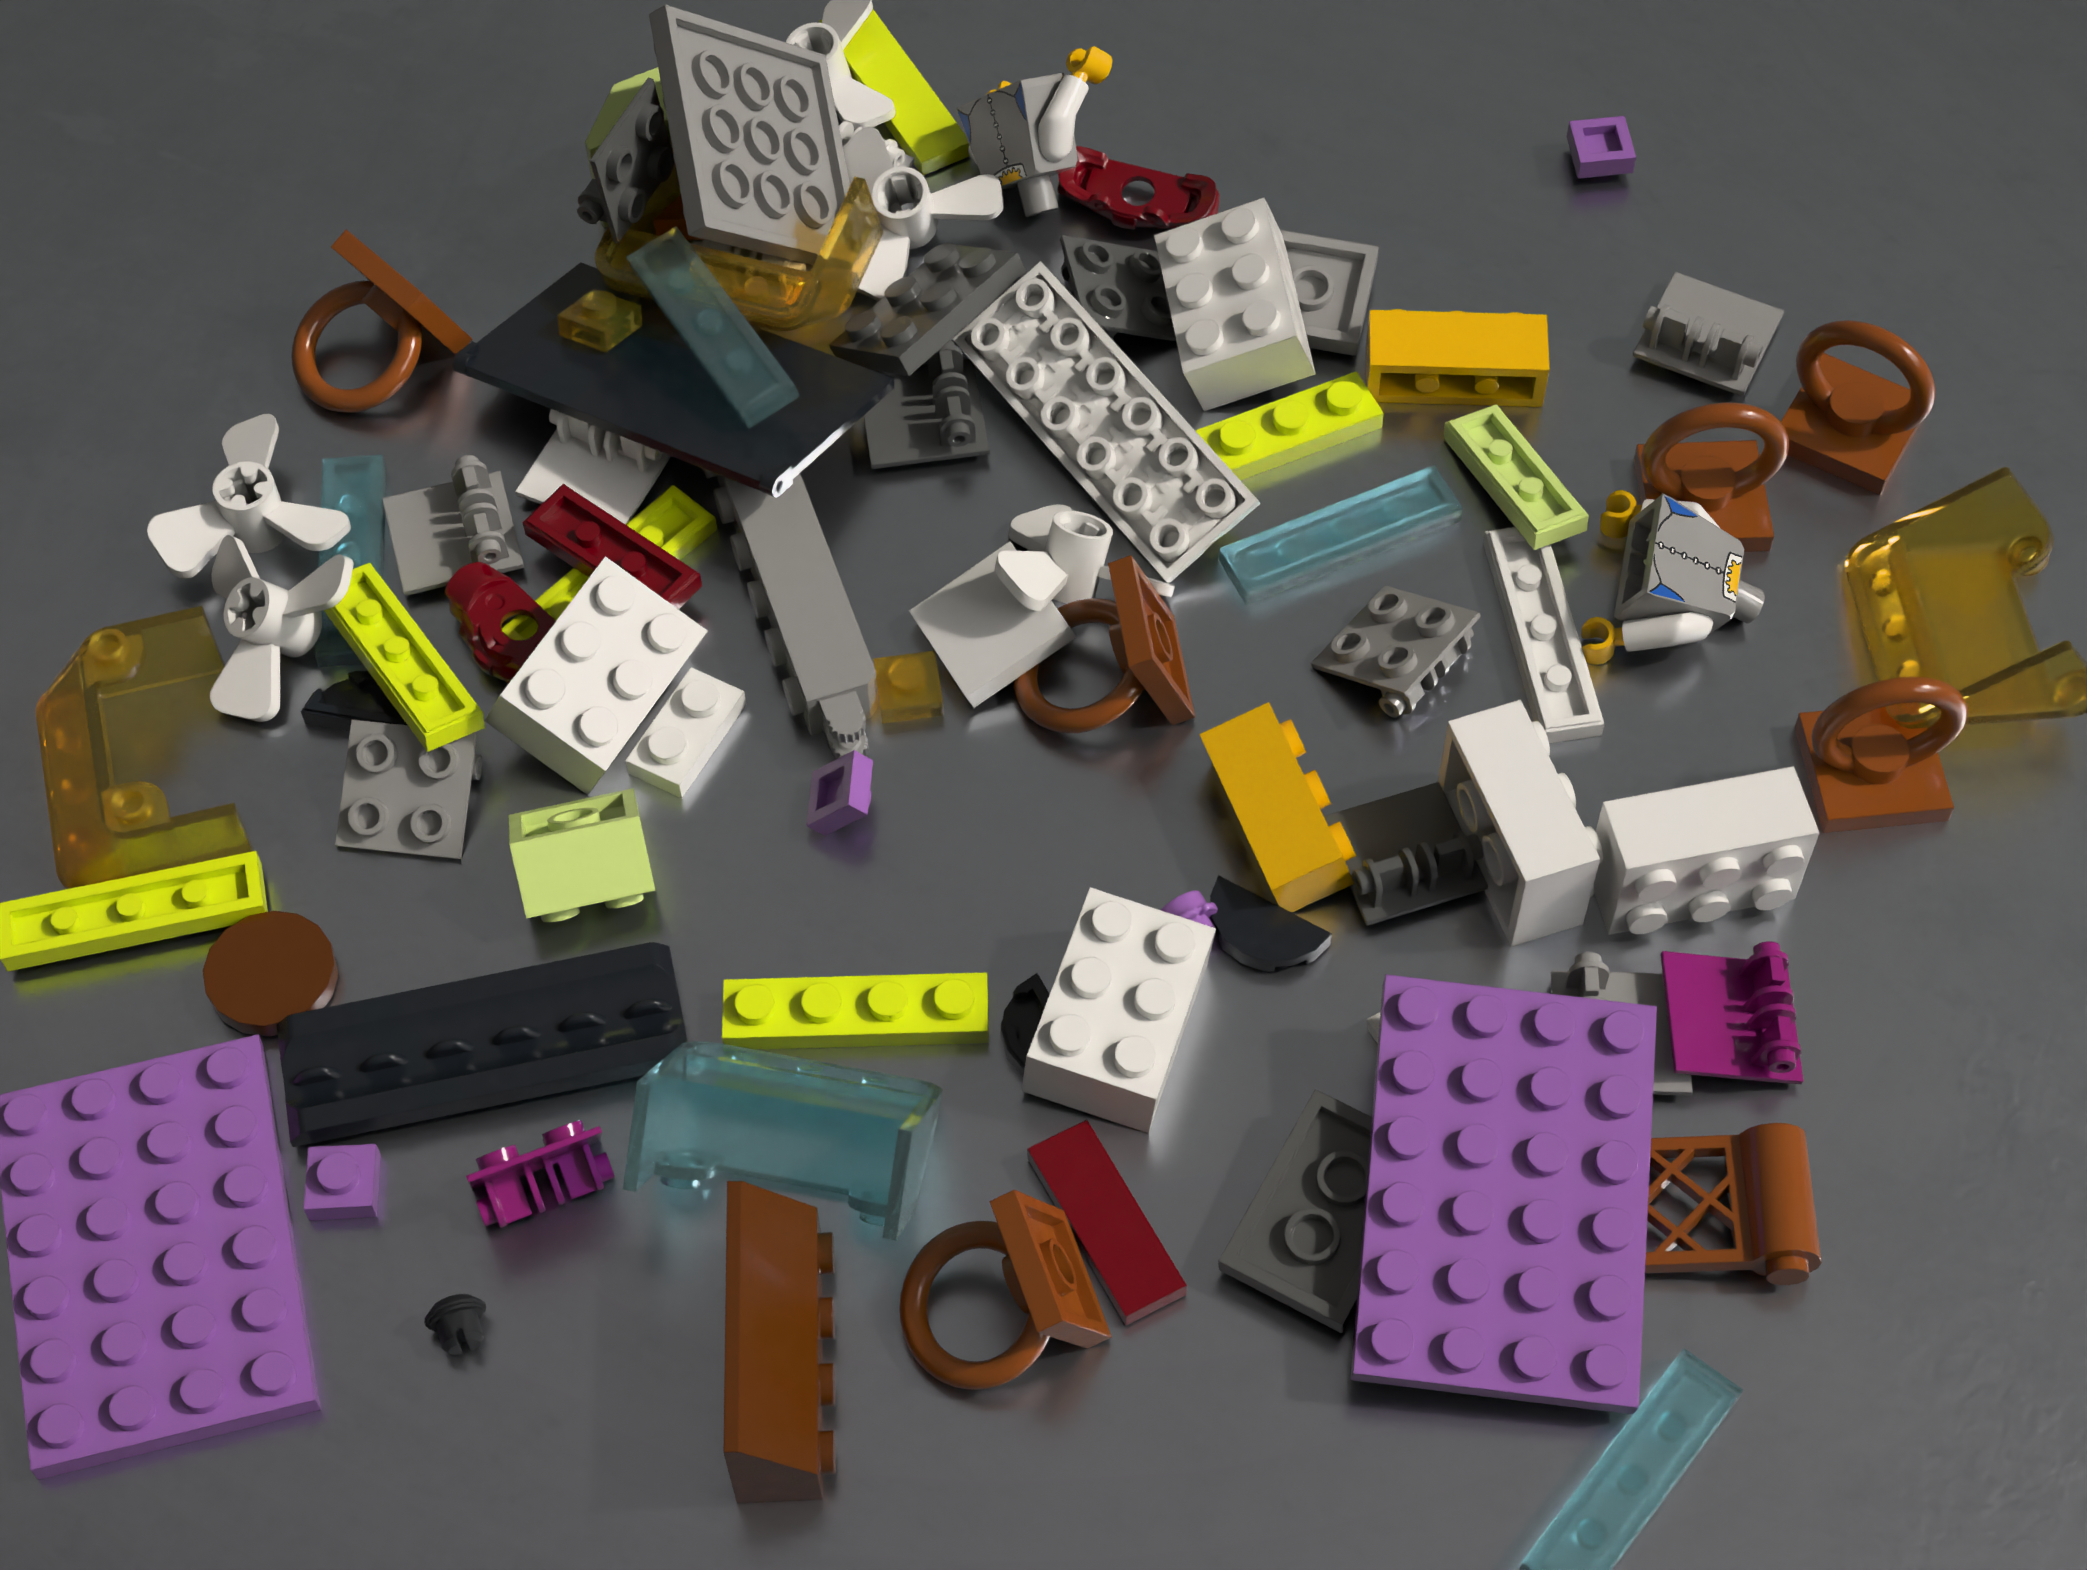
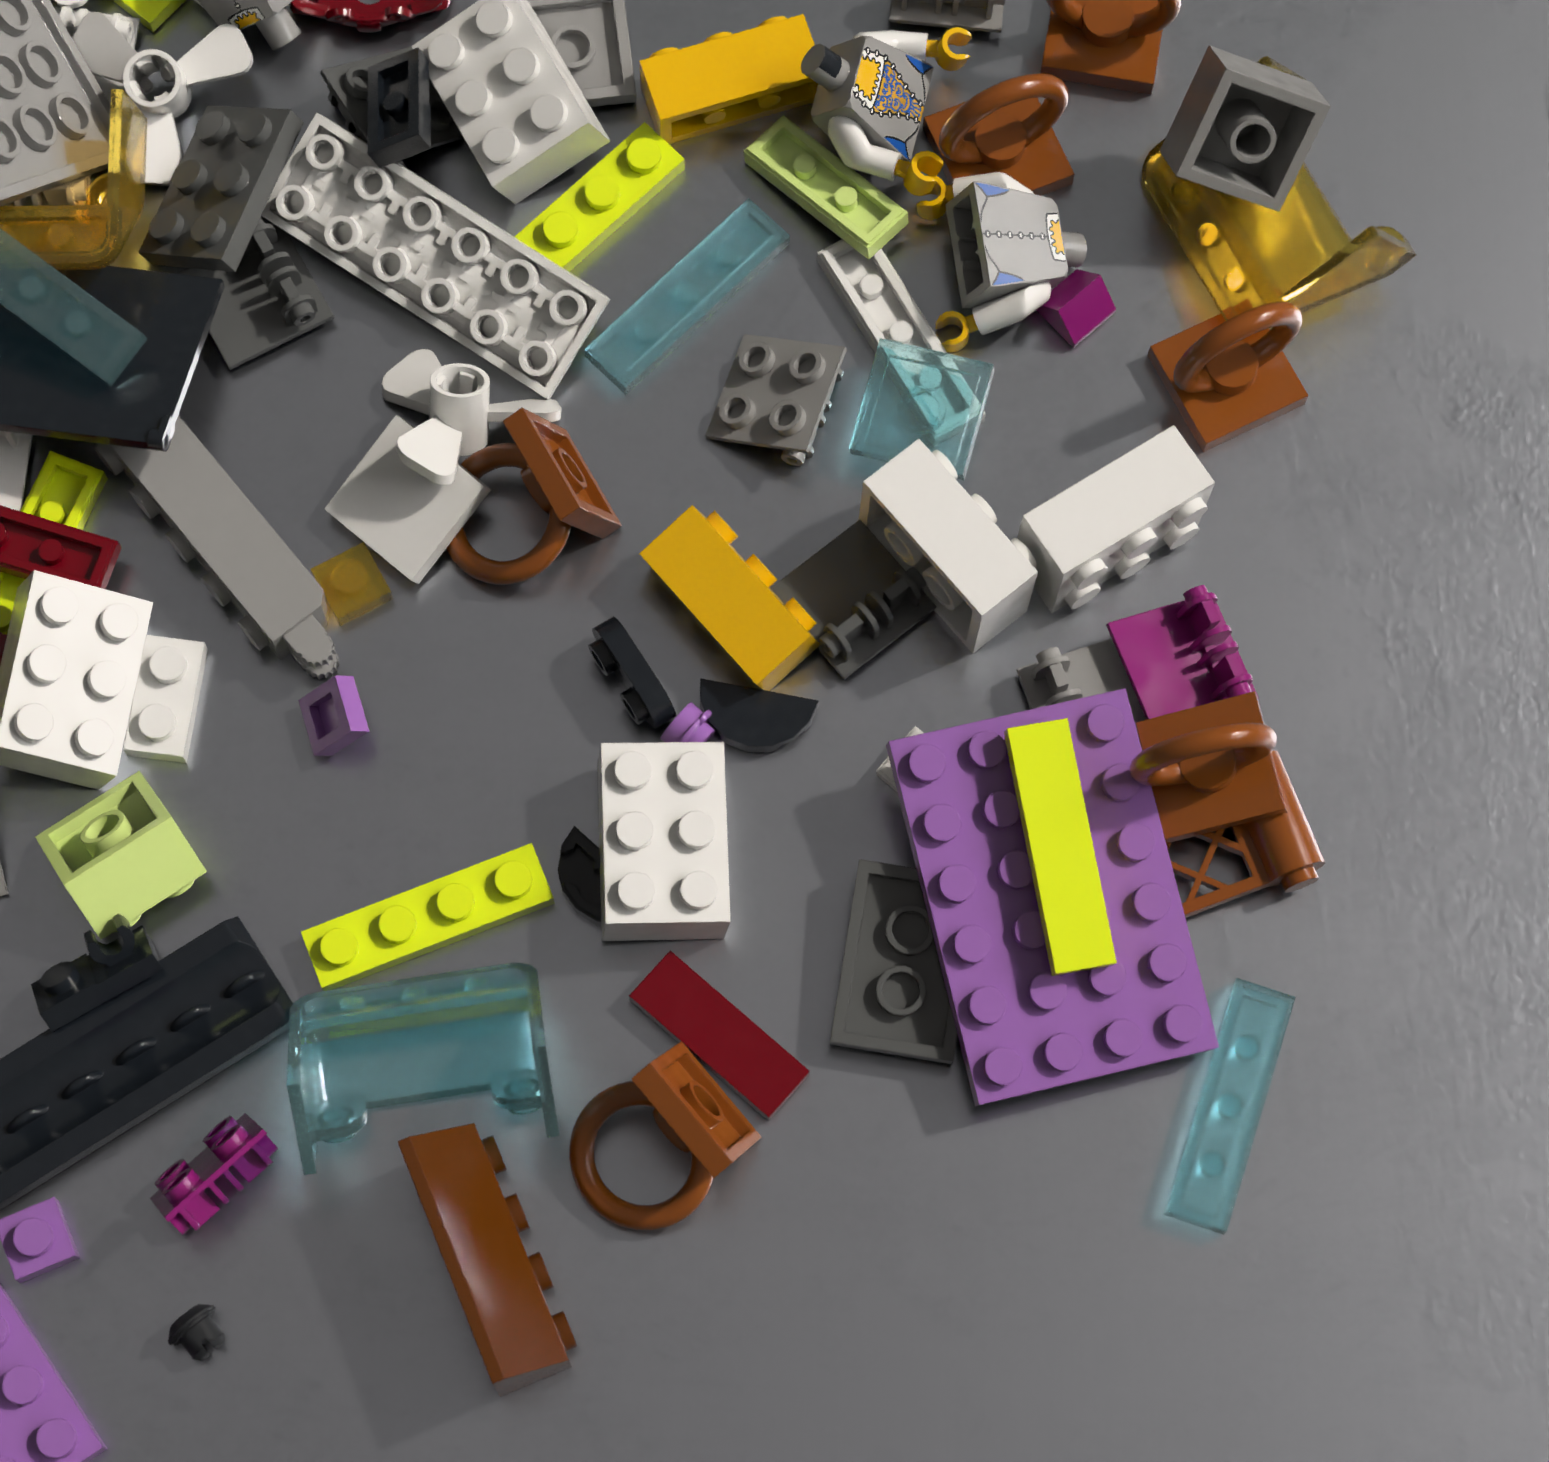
camera: 25 degrees left, 15 degrees up
none -> black plate [31,914,163,1032]
none -> black plate [367,47,431,168]
none -> black plate [588,616,676,729]
none -> torso [801,27,972,196]
none -> clear light blue tile [849,338,995,481]
none -> neon yellow tile [1004,718,1117,976]
none -> magenta slope [1036,269,1116,348]
none -> dark orange tile [1130,691,1287,843]
none -> light grey brick [1160,45,1331,212]

